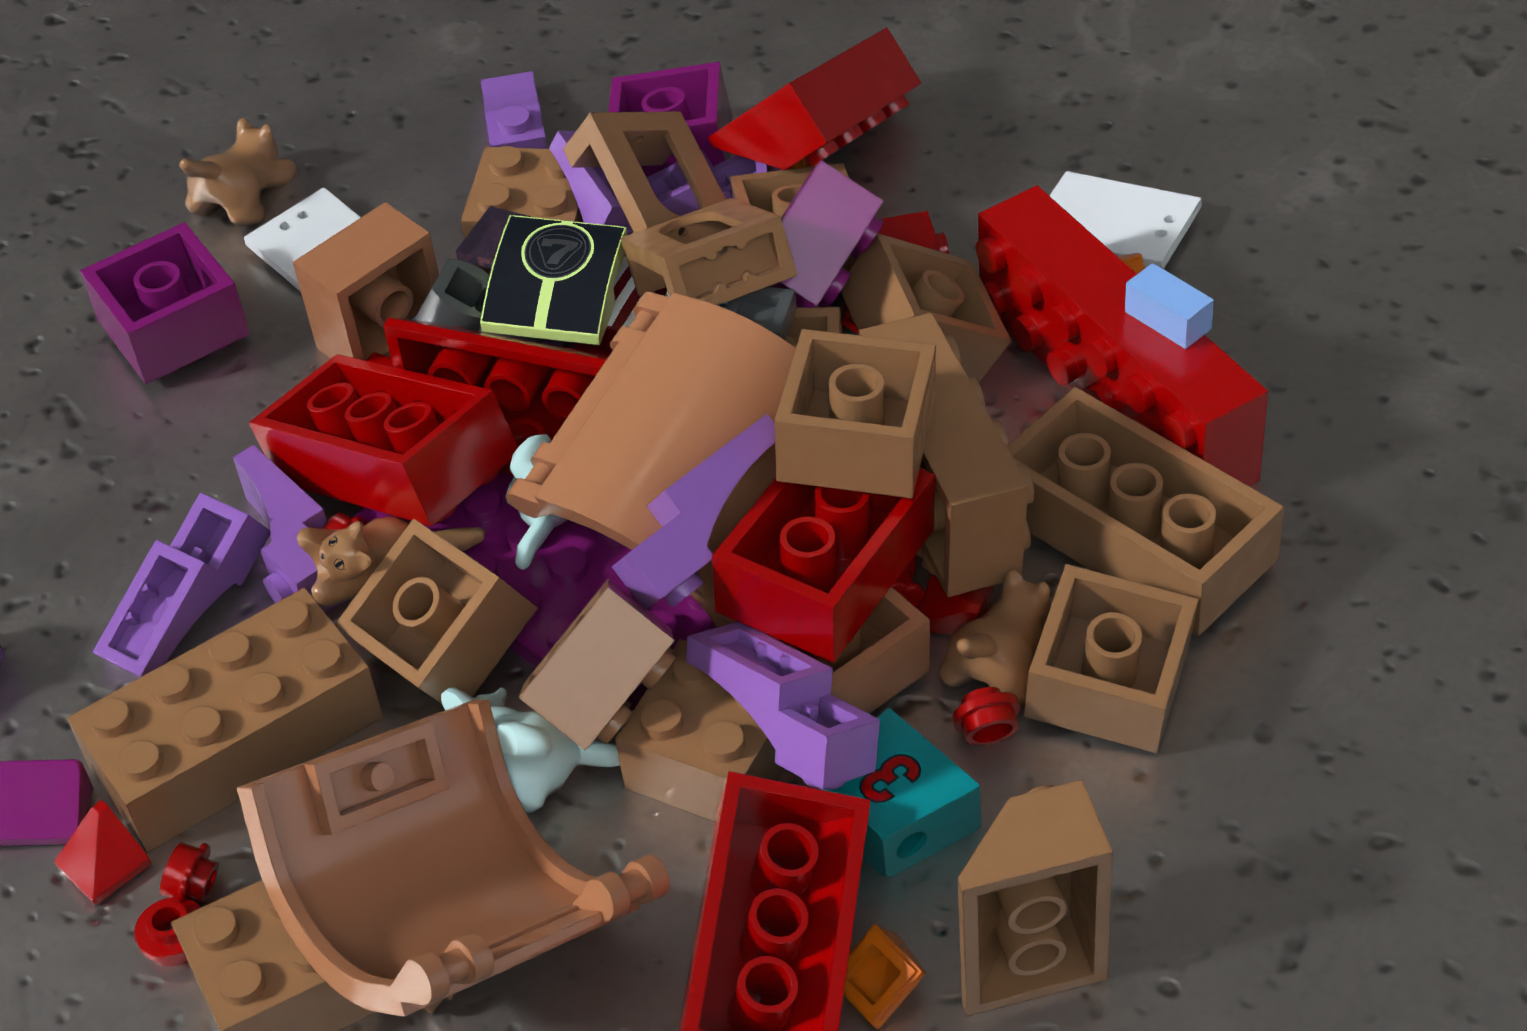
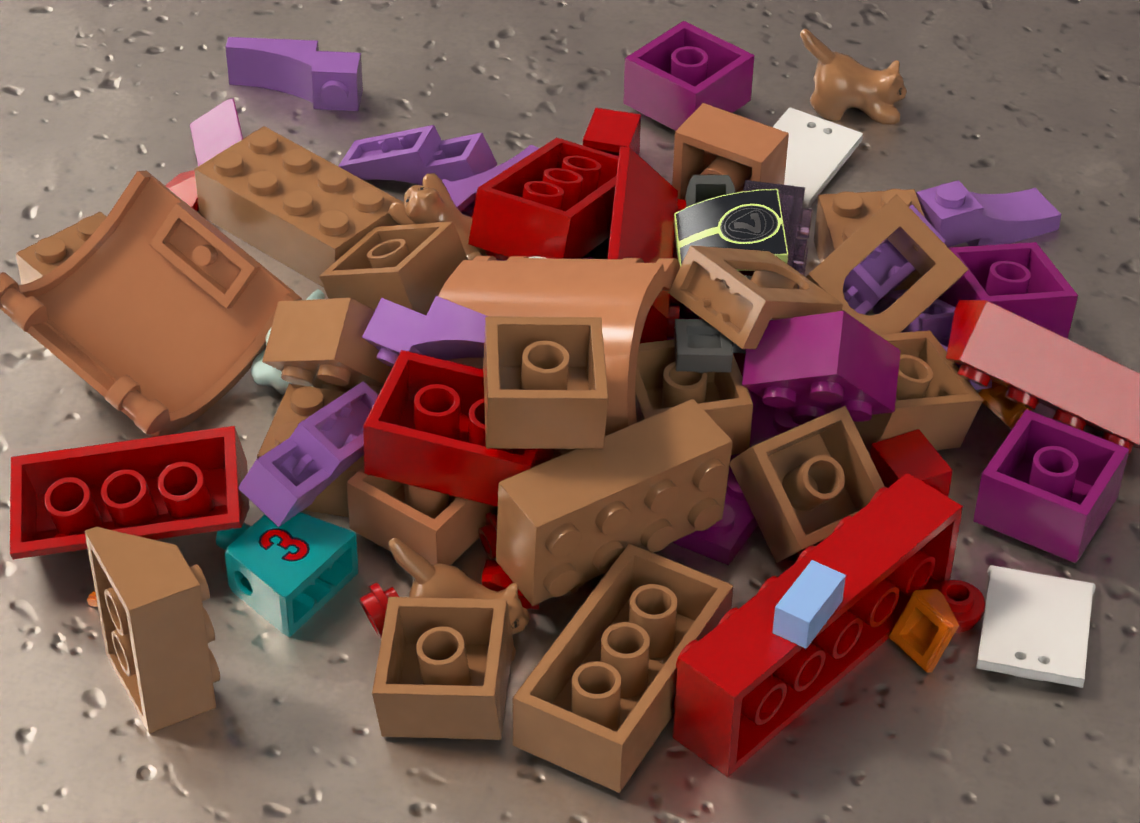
camera: 70 degrees right, 5 degrees down
none -> red brick [582,108,641,156]
none -> magenta brick [973,409,1129,563]

